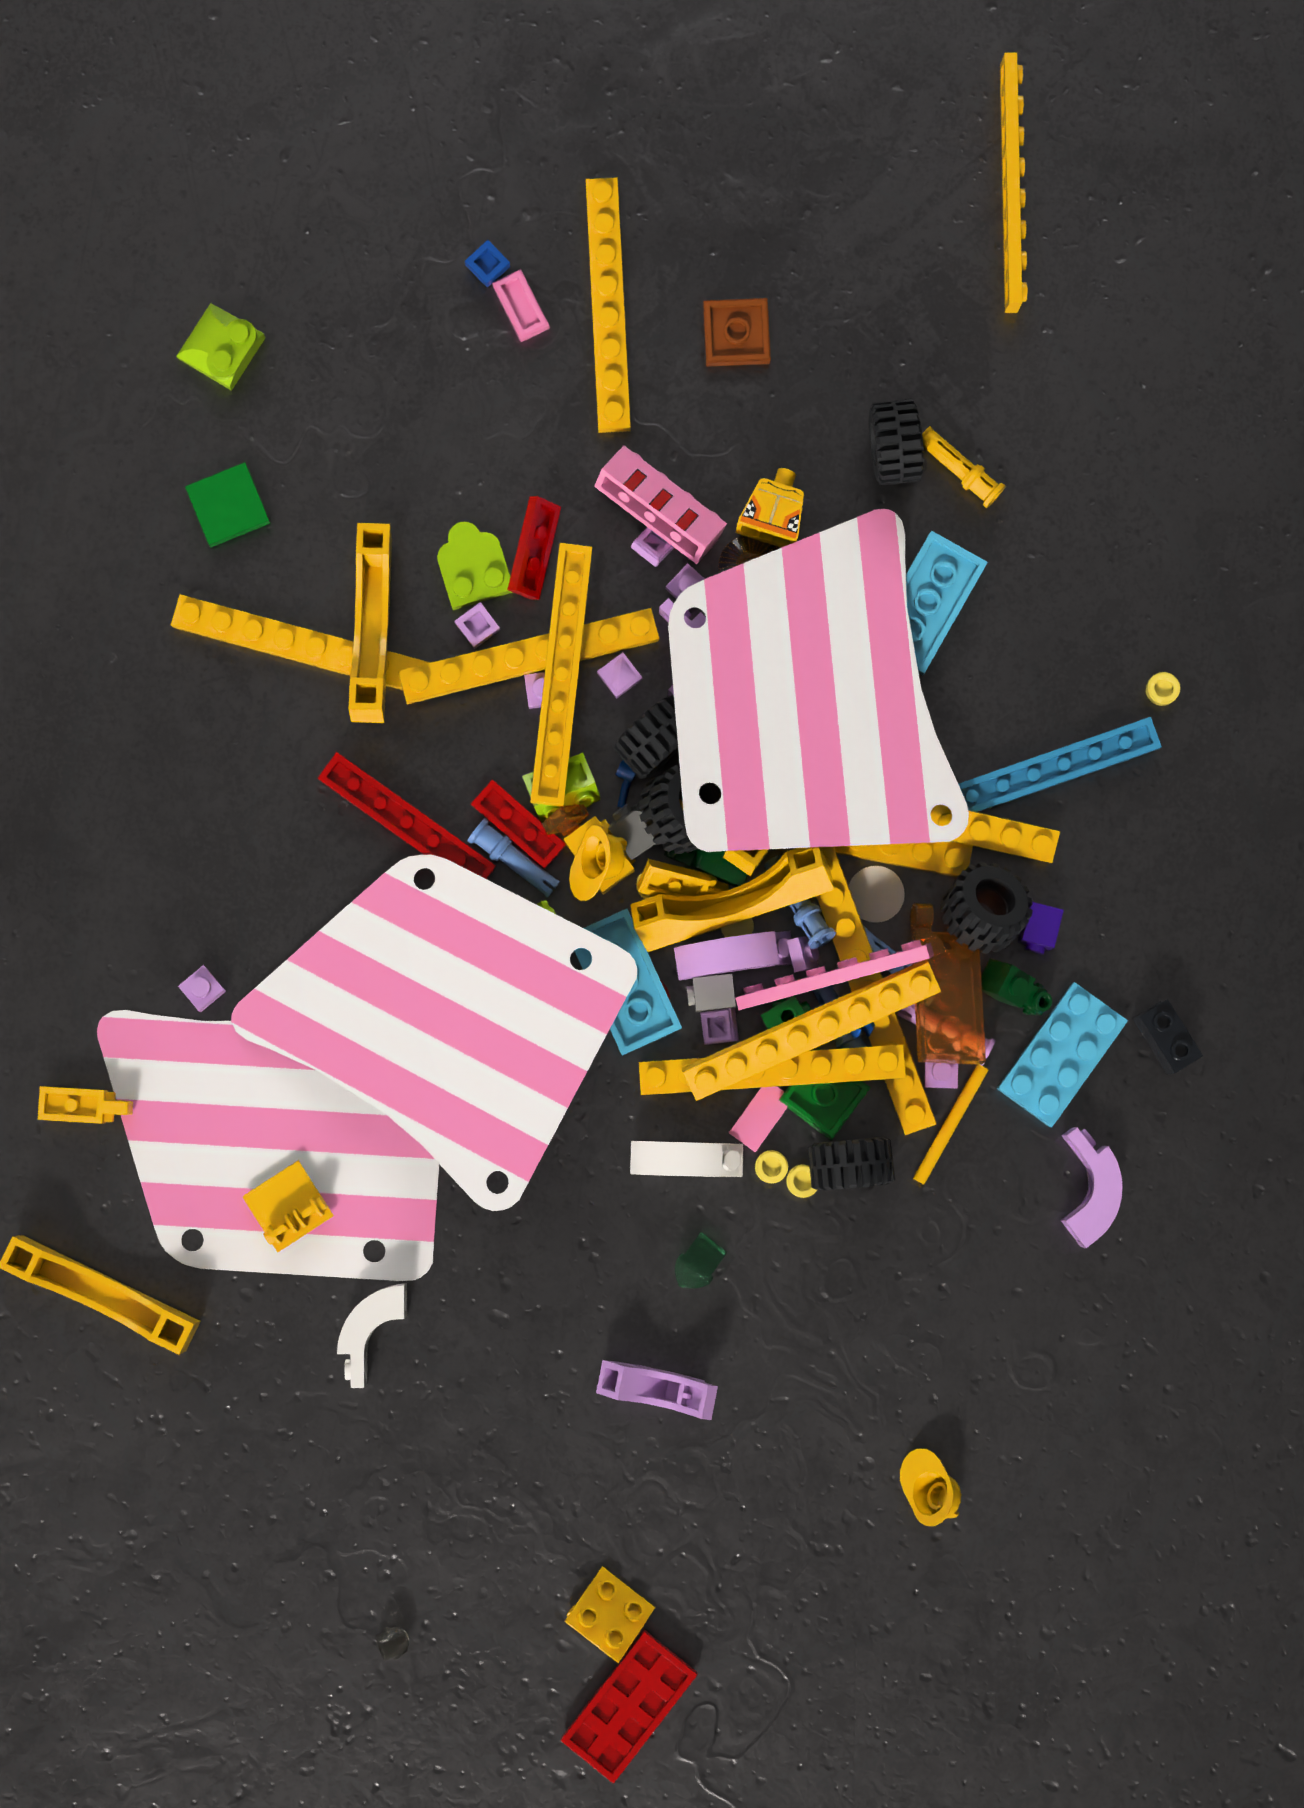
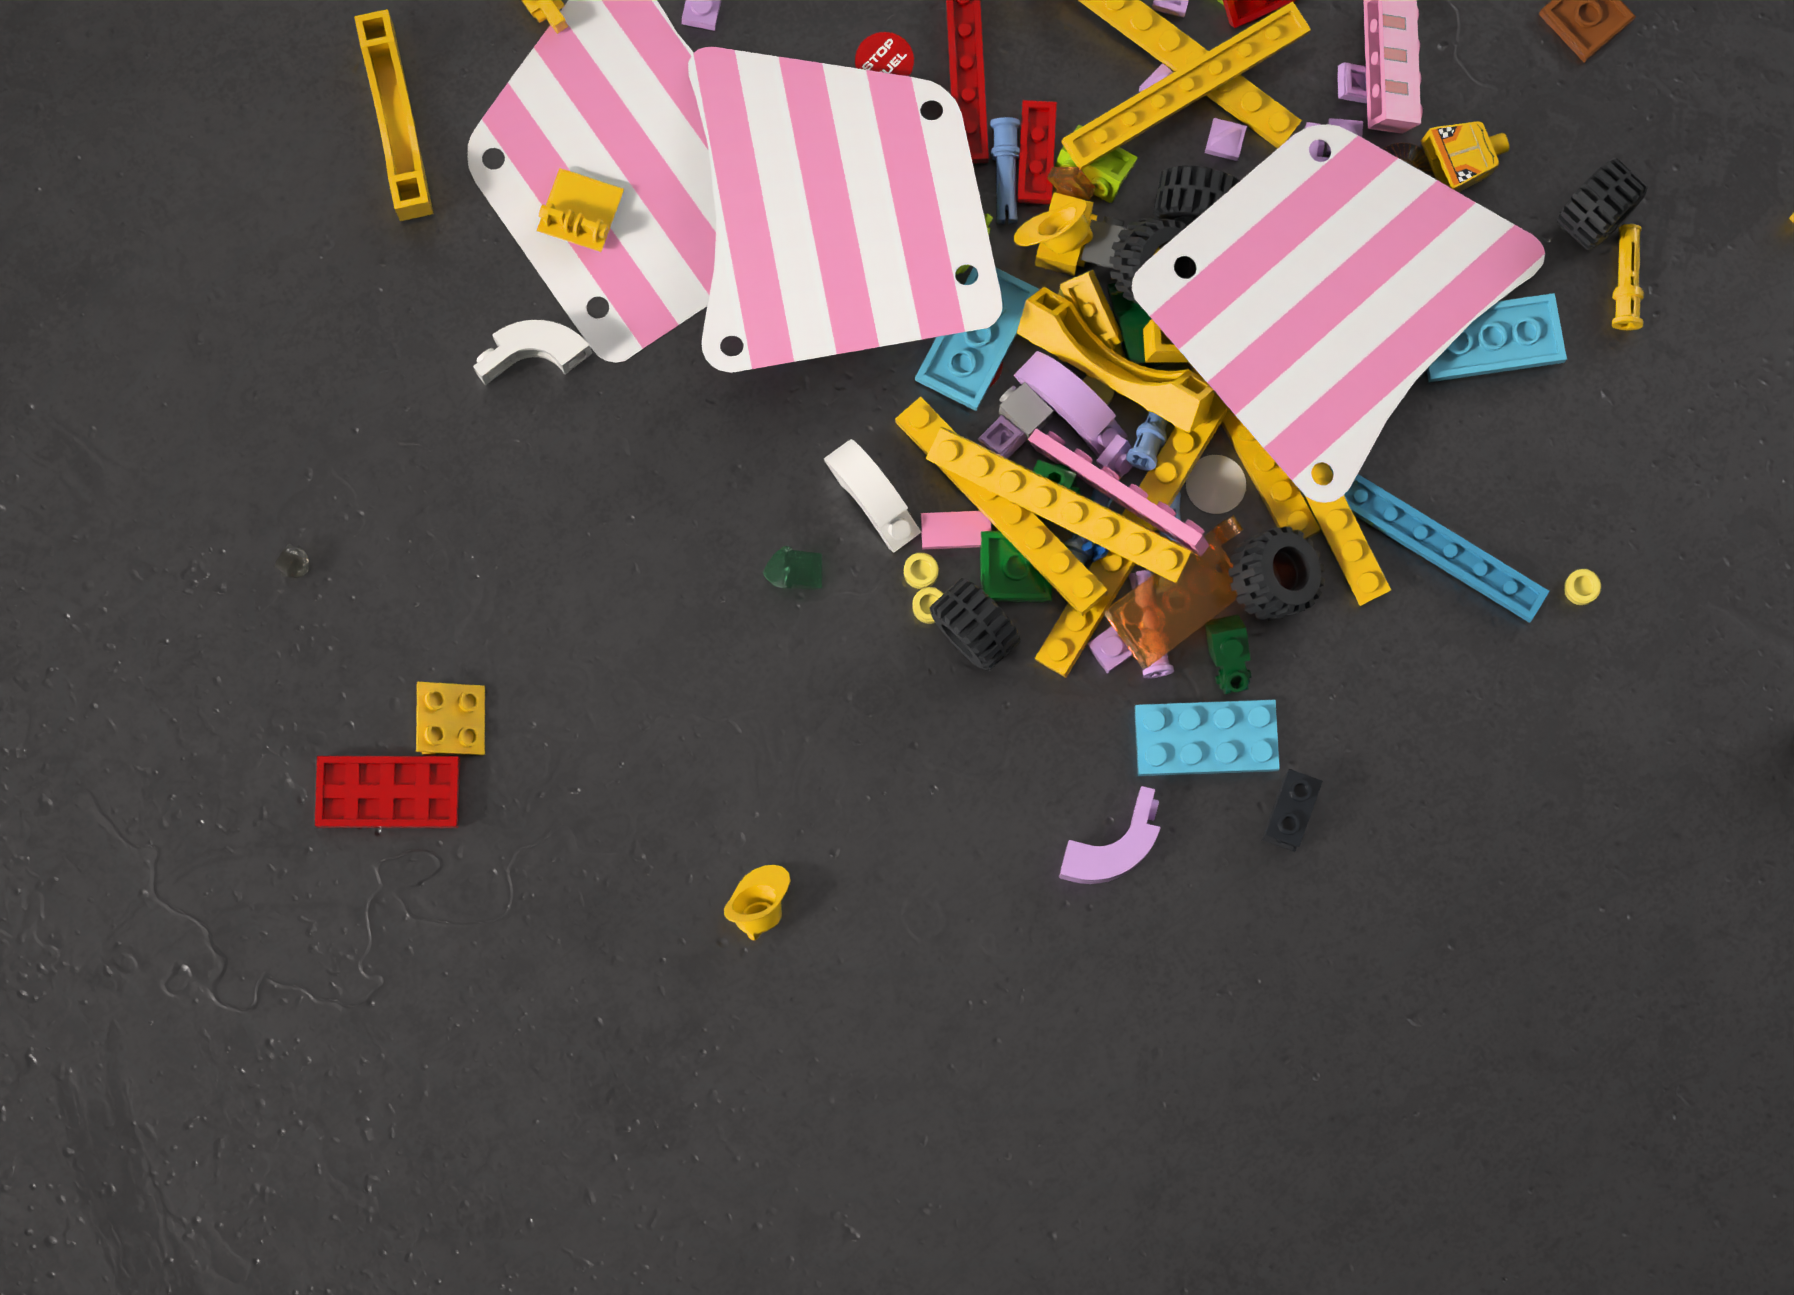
camera: 55 degrees right, 5 degrees down
lavender arch [596,1360,718,1420] -> none
blue hand [615,760,636,807] -> none
yellow bar [913,1064,989,1185] -> none
dark purple brick [1018,902,1064,954] -> none
none -> red sticker [855,32,914,76]

